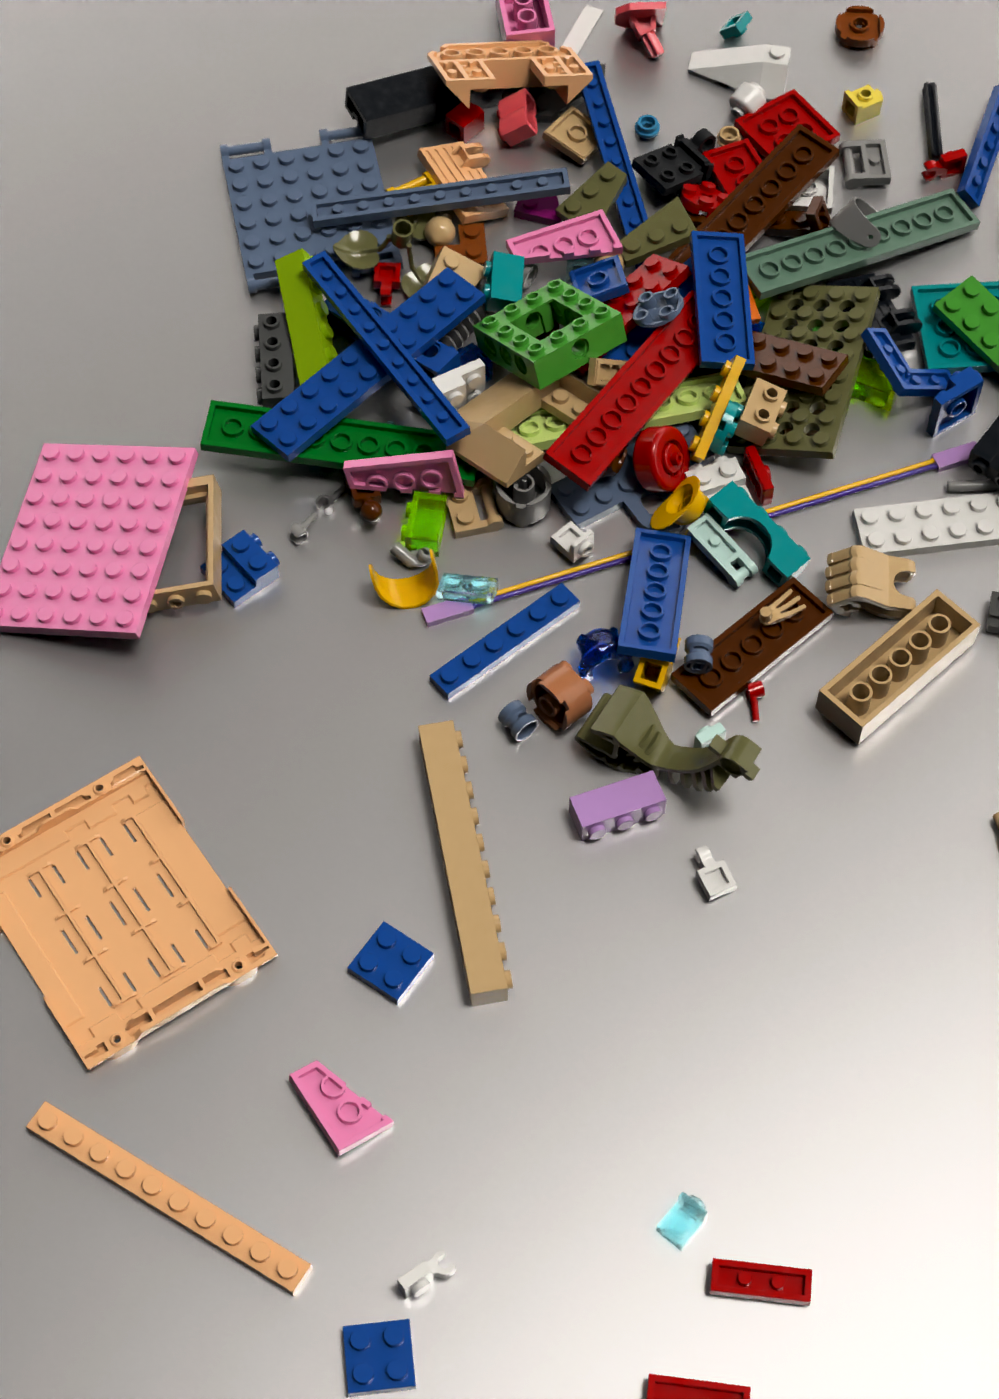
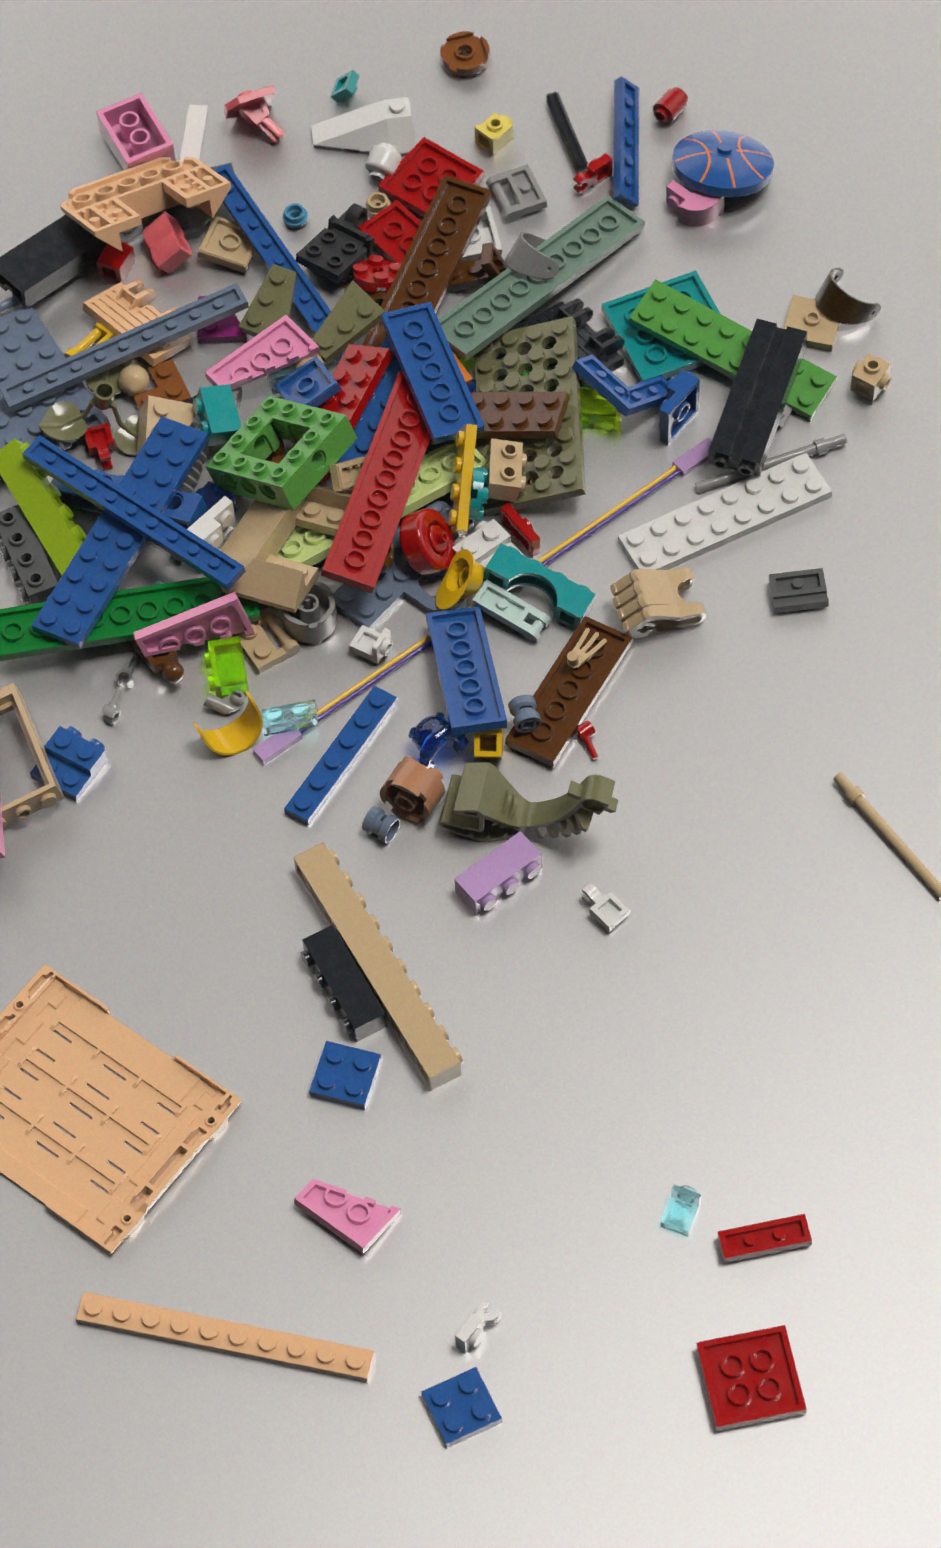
camera: 15 degrees left, 0 degrees up
sand blue dish [633,287,684,328] -> none
light aqua plate [693,722,726,748] -> none
tan brick [815,589,981,745] -> none
none -> black brick [301,925,387,1042]

